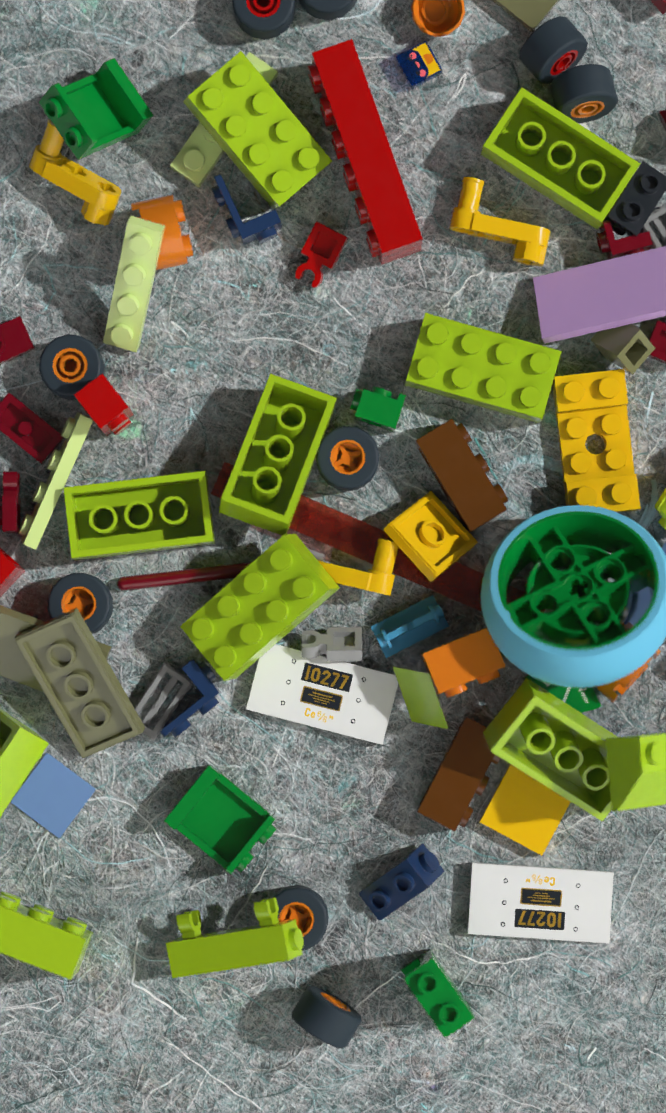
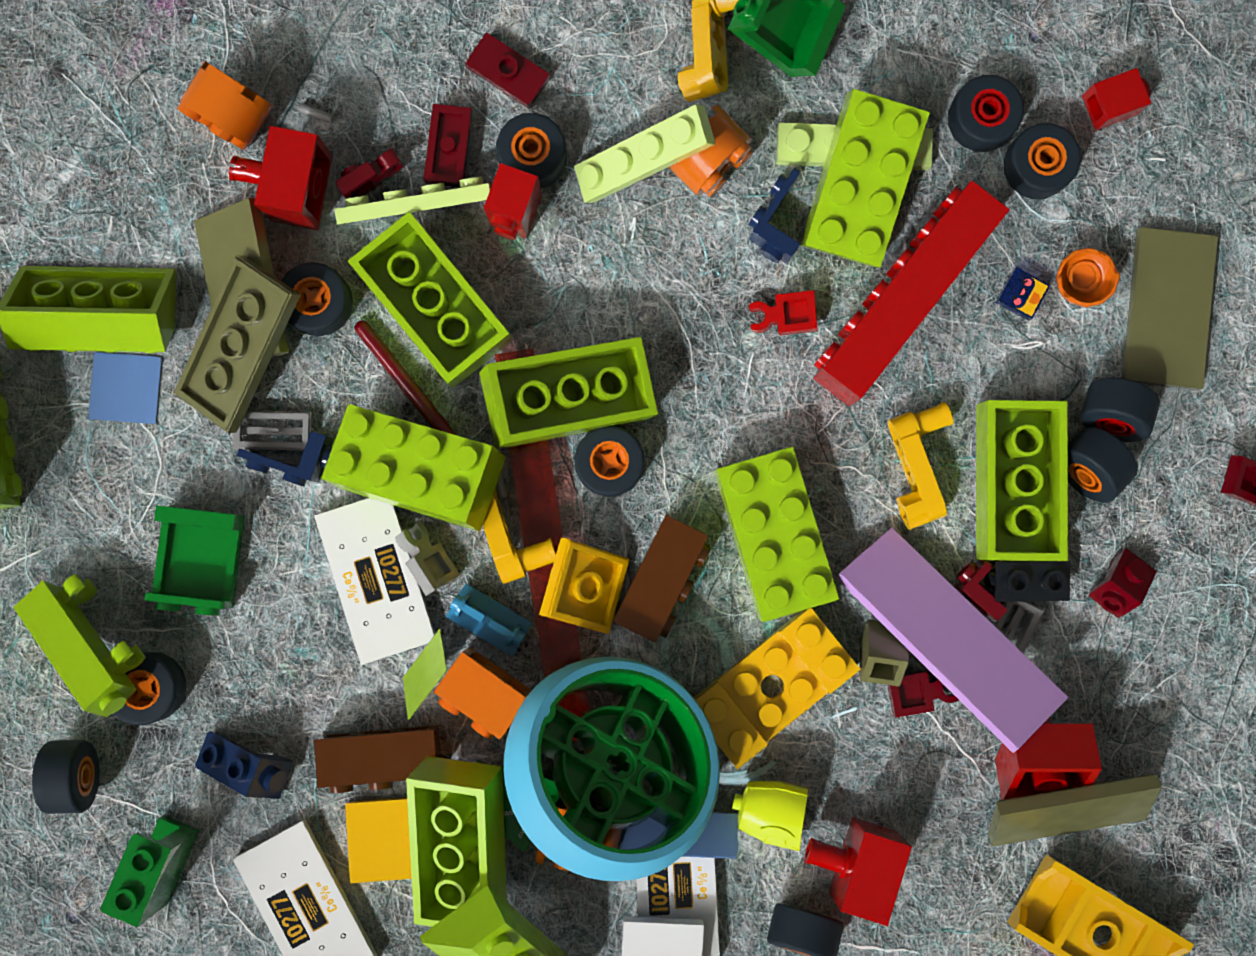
camera: 50 degrees right, 0 degrees up
green brick [350,386,406,432] -> none

